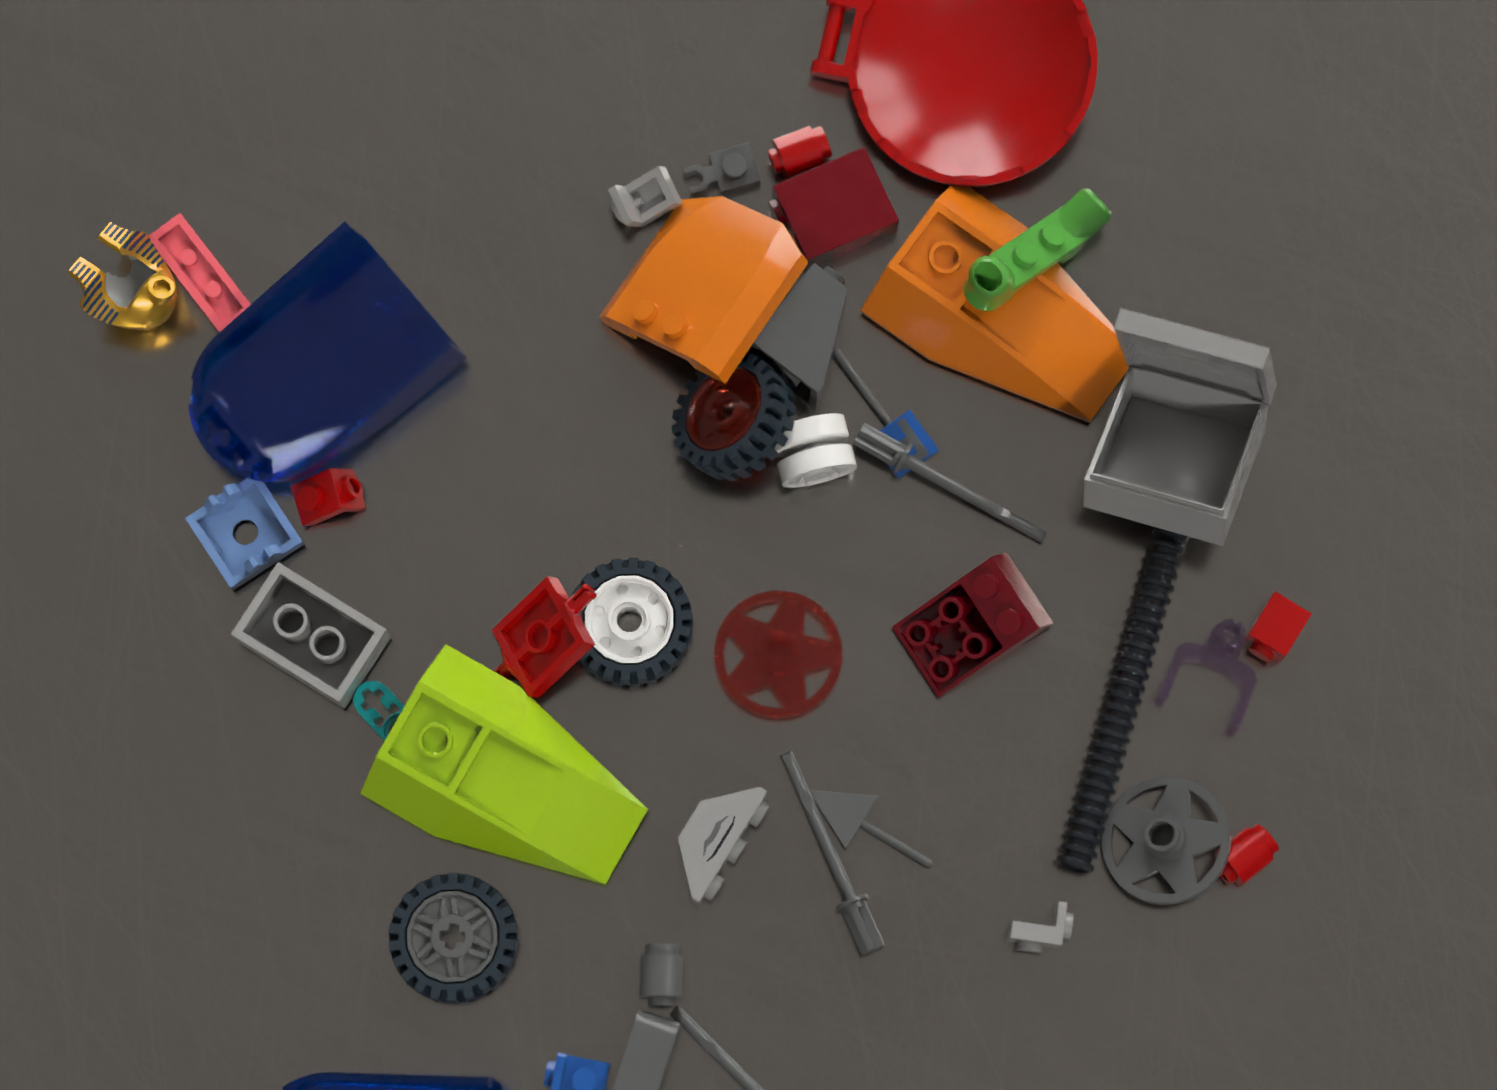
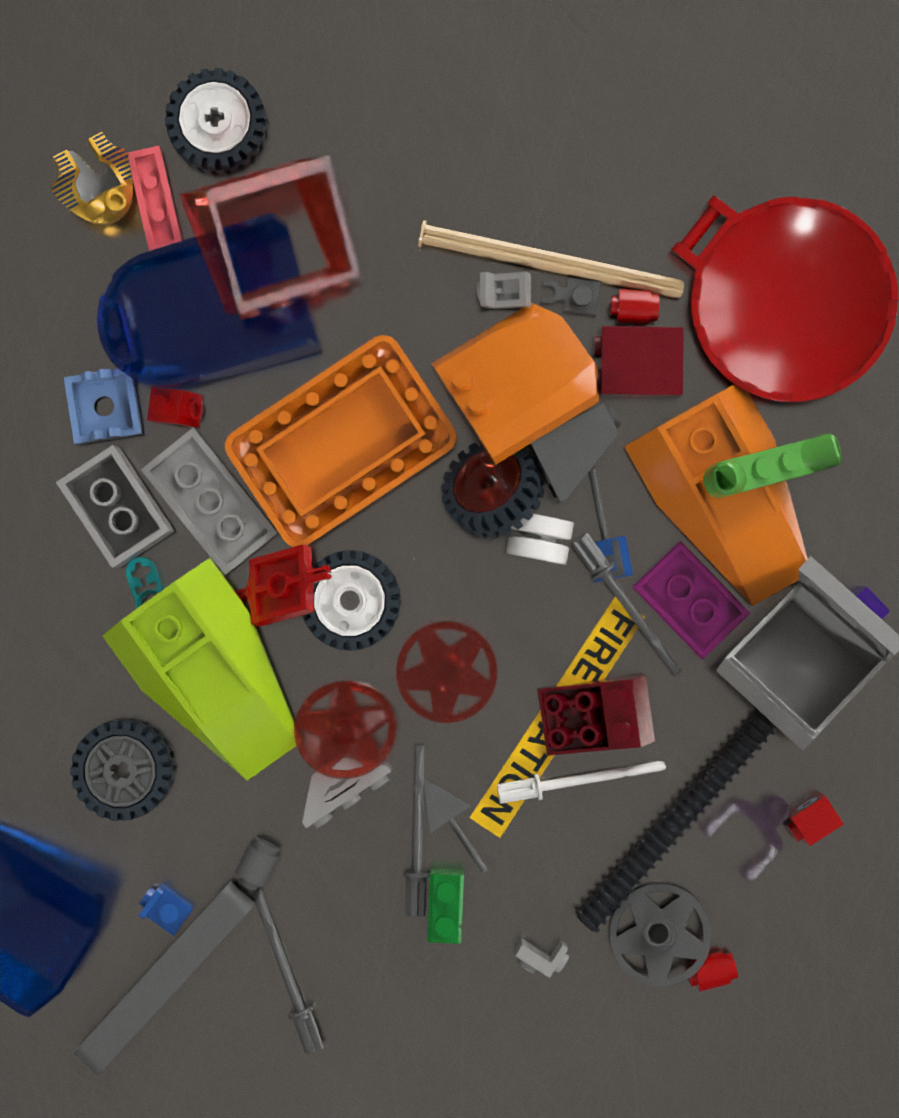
camera: 25 degrees right, 10 degrees up
none -> light grey plate [141,428,278,575]
none -> wheel [165,68,267,173]
none -> clear red windscreen [180,155,360,319]
none -> orange wedge [225,335,457,547]
none -> clear red wheel [294,681,396,779]
none -> tan axle [418,220,684,299]
none -> green brick [427,868,464,944]
none -> yellow sticker [470,597,645,838]
none -> white piece [497,761,666,804]
none -> magenta tile [631,540,751,660]

